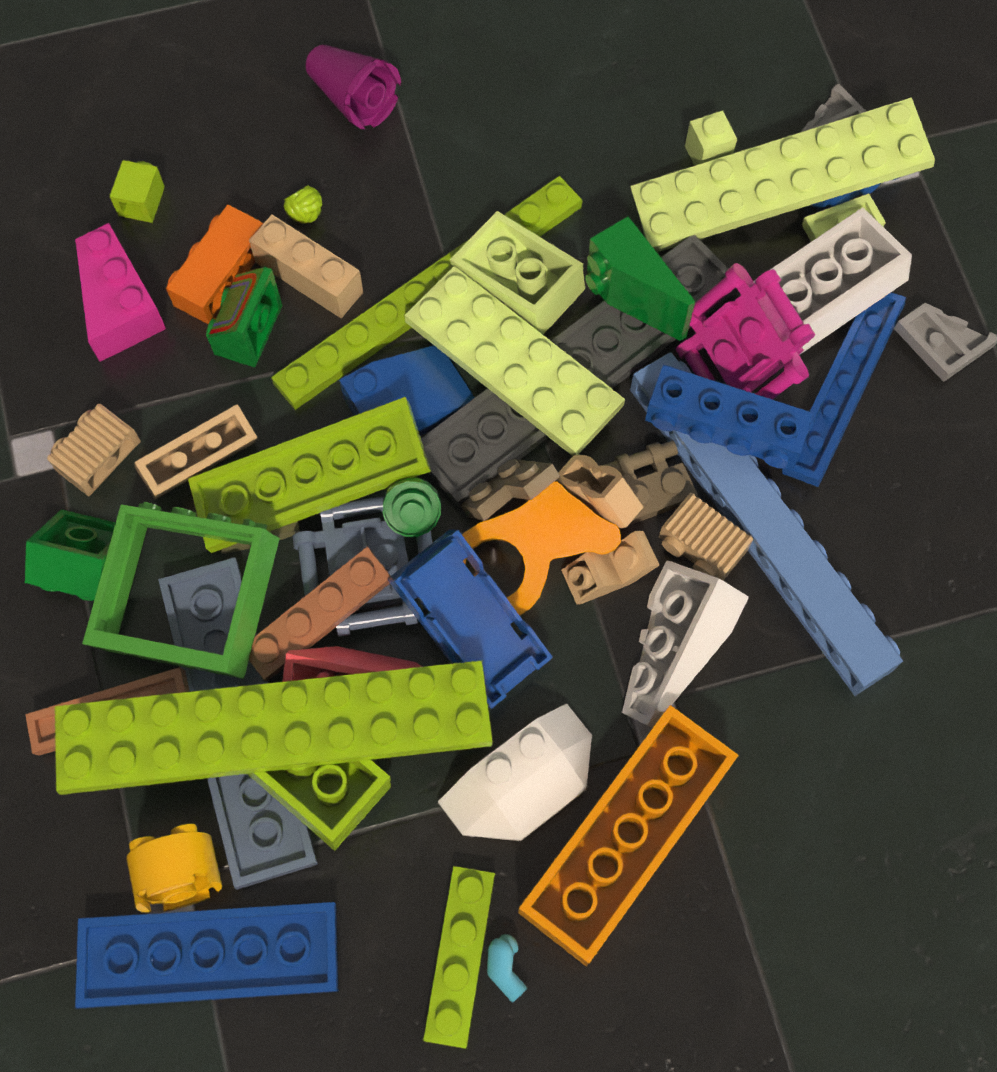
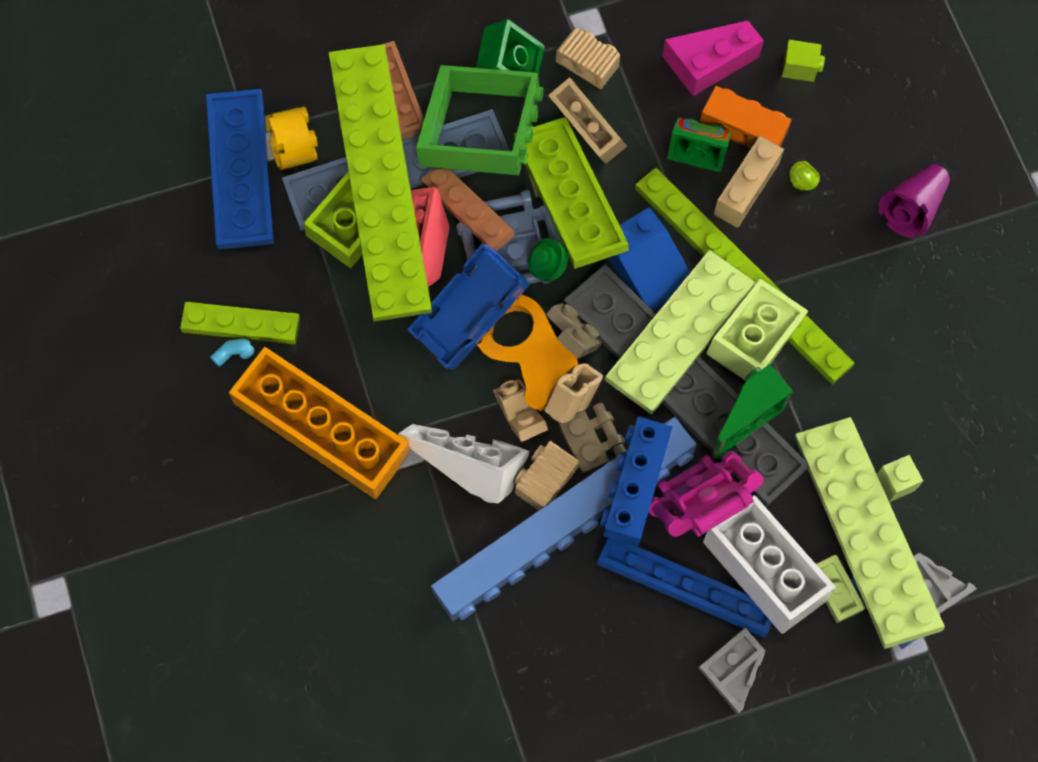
camera: 85 degrees right, 0 degrees up
white wedge [438,704,592,841] -> none

